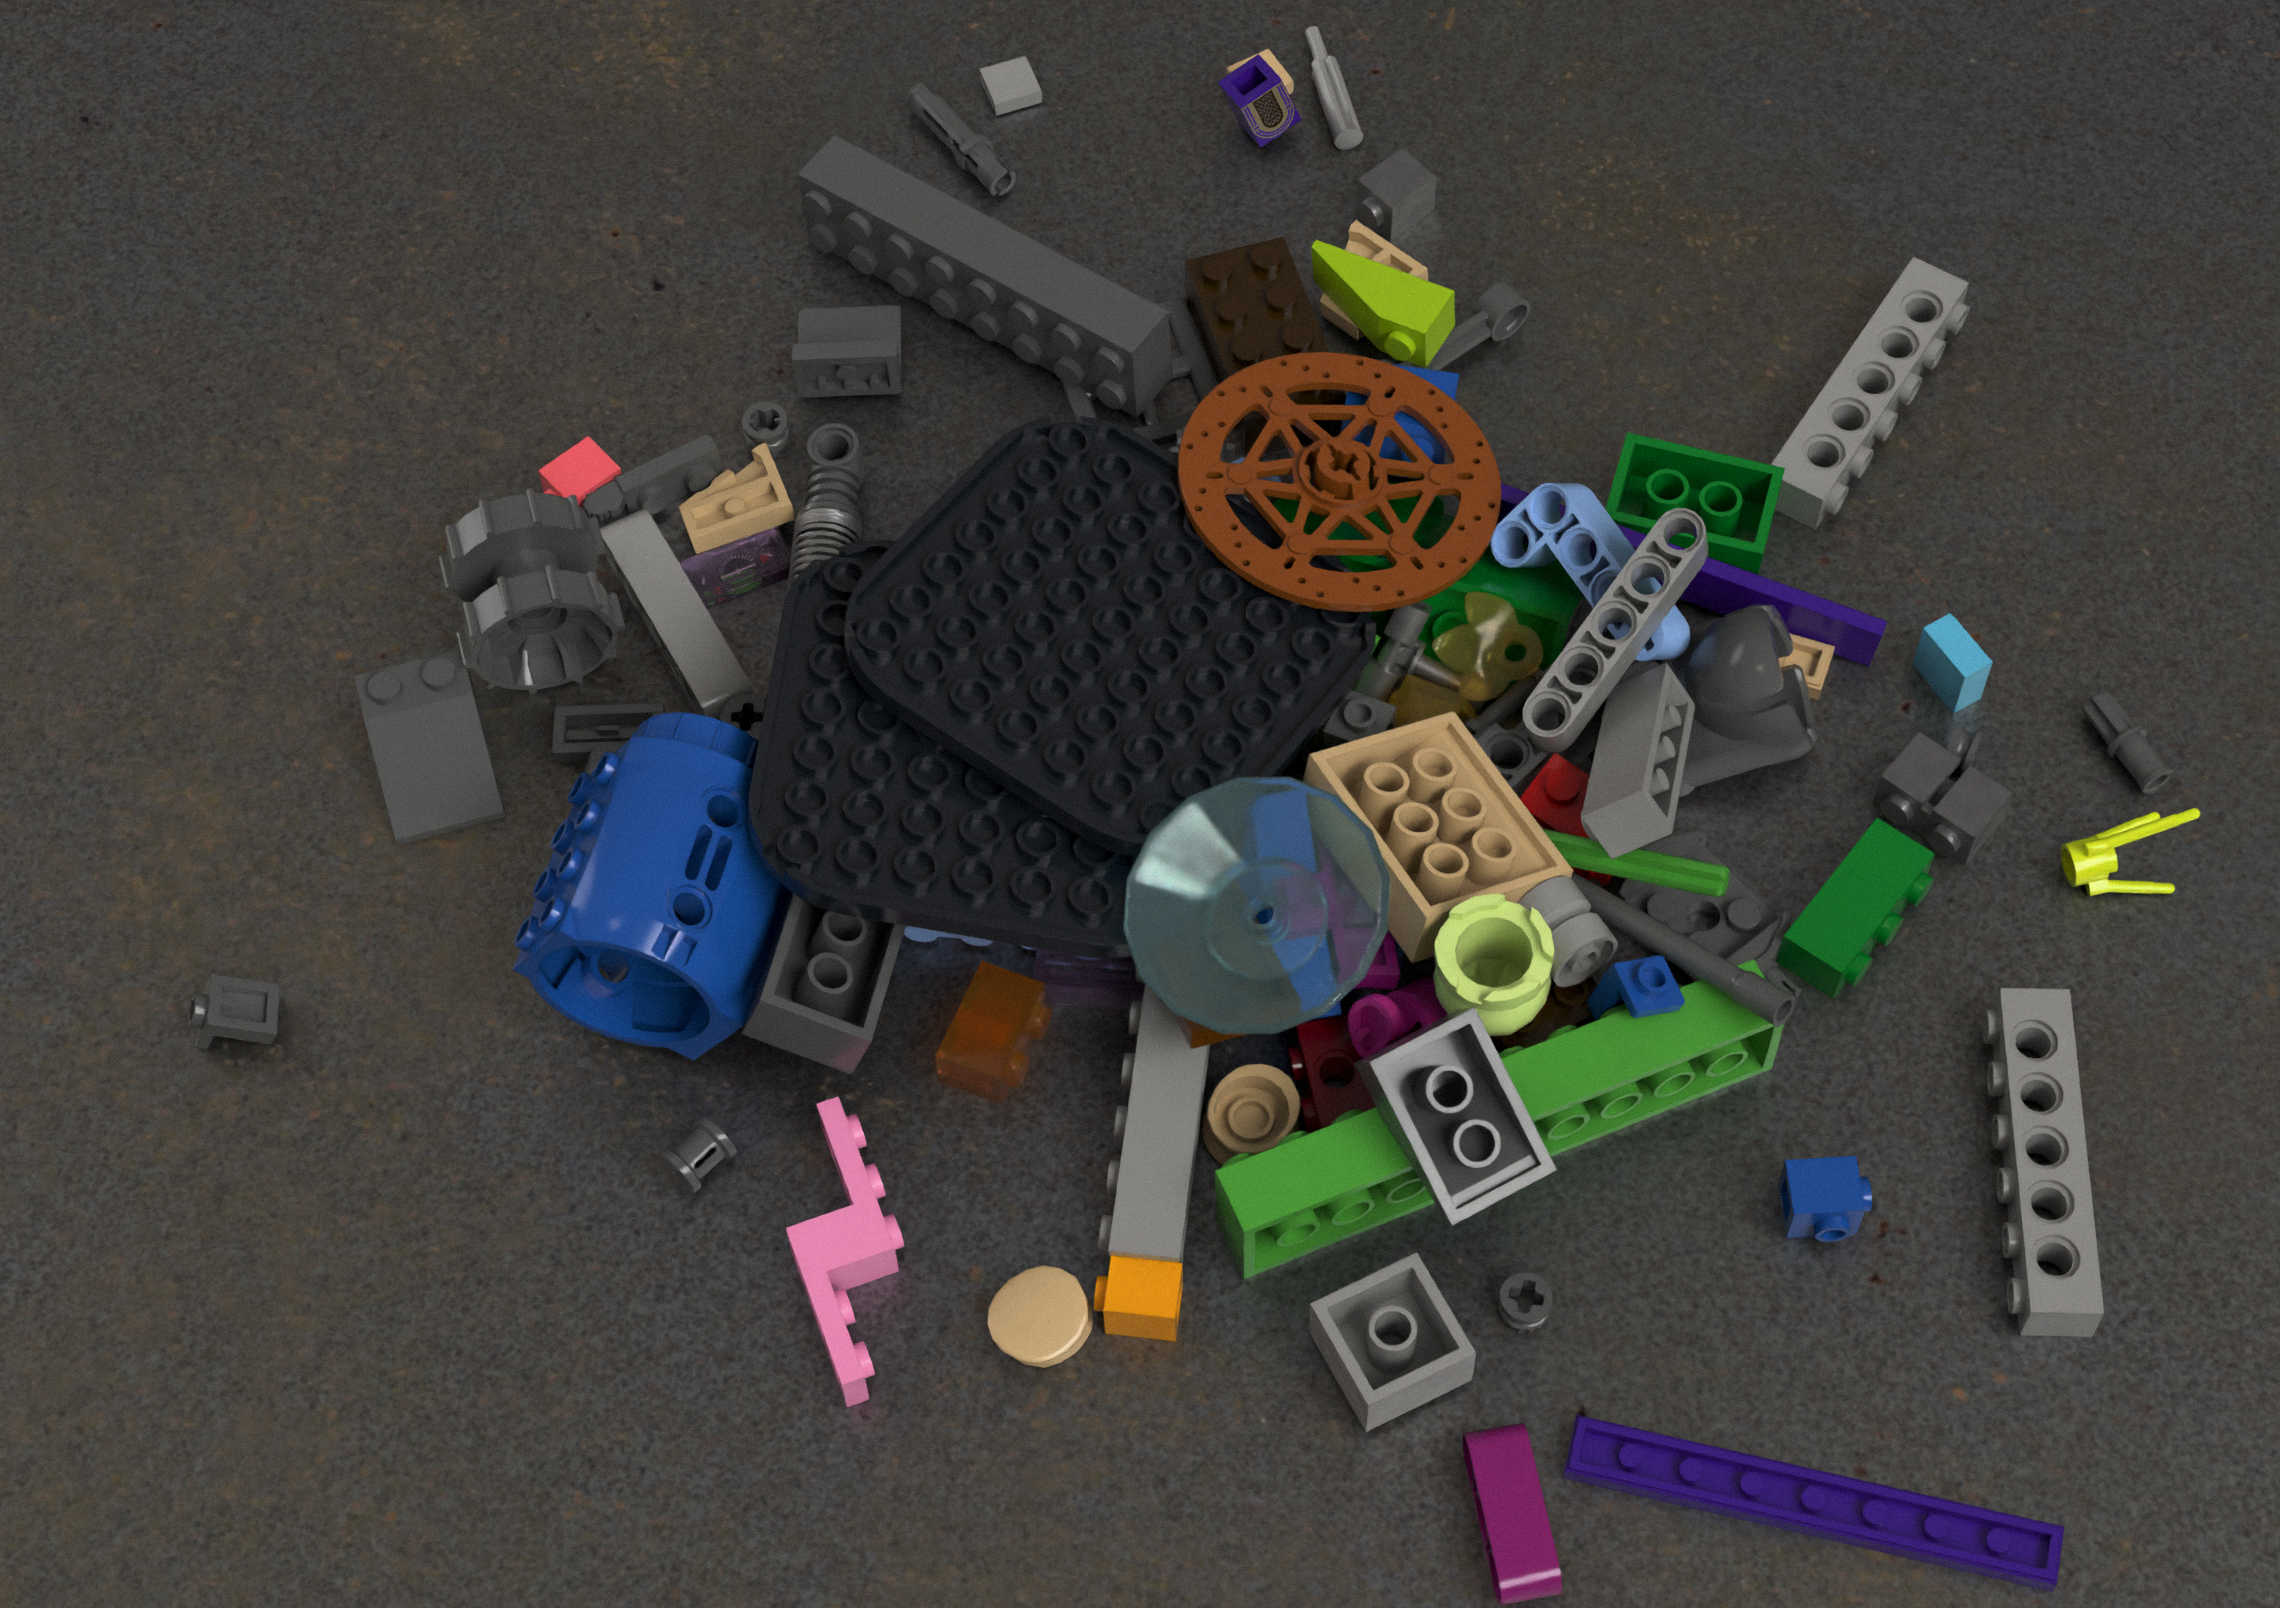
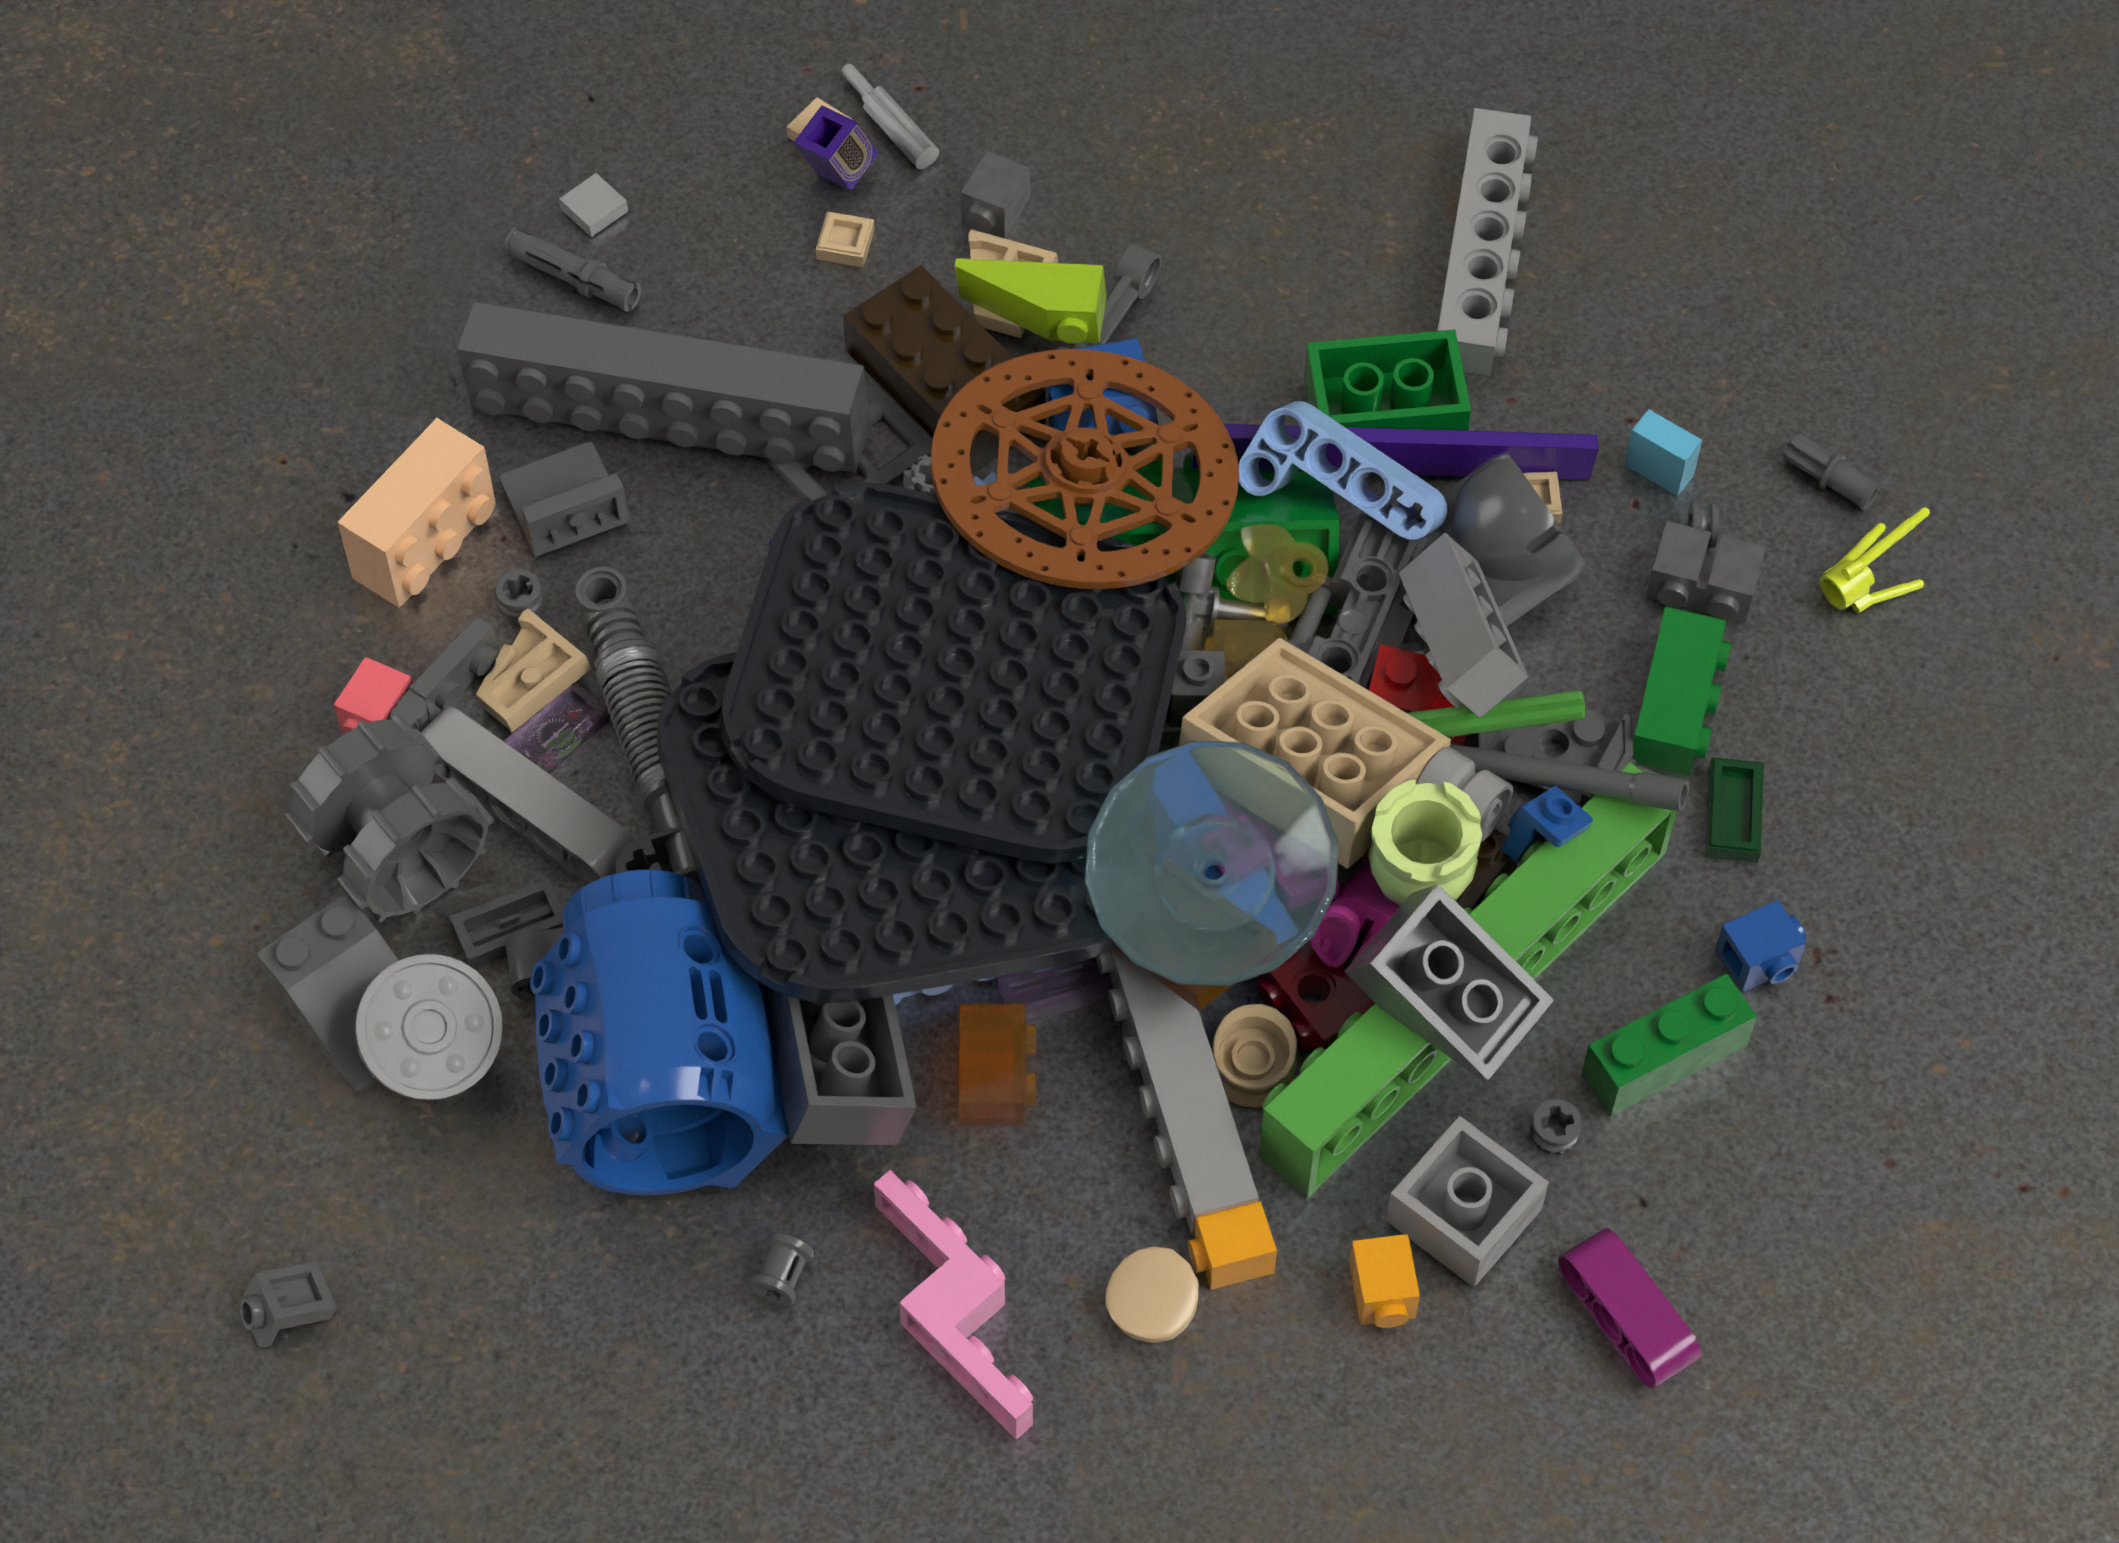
camera: 25 degrees left, 0 degrees up
light grey beam [1523,508,1708,753] -> none
dark purple tile [1563,1415,2064,1592] -> none
light grey brick [1982,988,2104,1337] -> none
none -> light nougat brick [337,418,496,608]
none -> light grey wheel [355,954,503,1100]
none -> tan tile [816,211,875,268]
none -> light orange brick [1349,1234,1420,1328]
none -> green brick [1581,974,1757,1116]
none -> dark green tile [1705,757,1764,862]

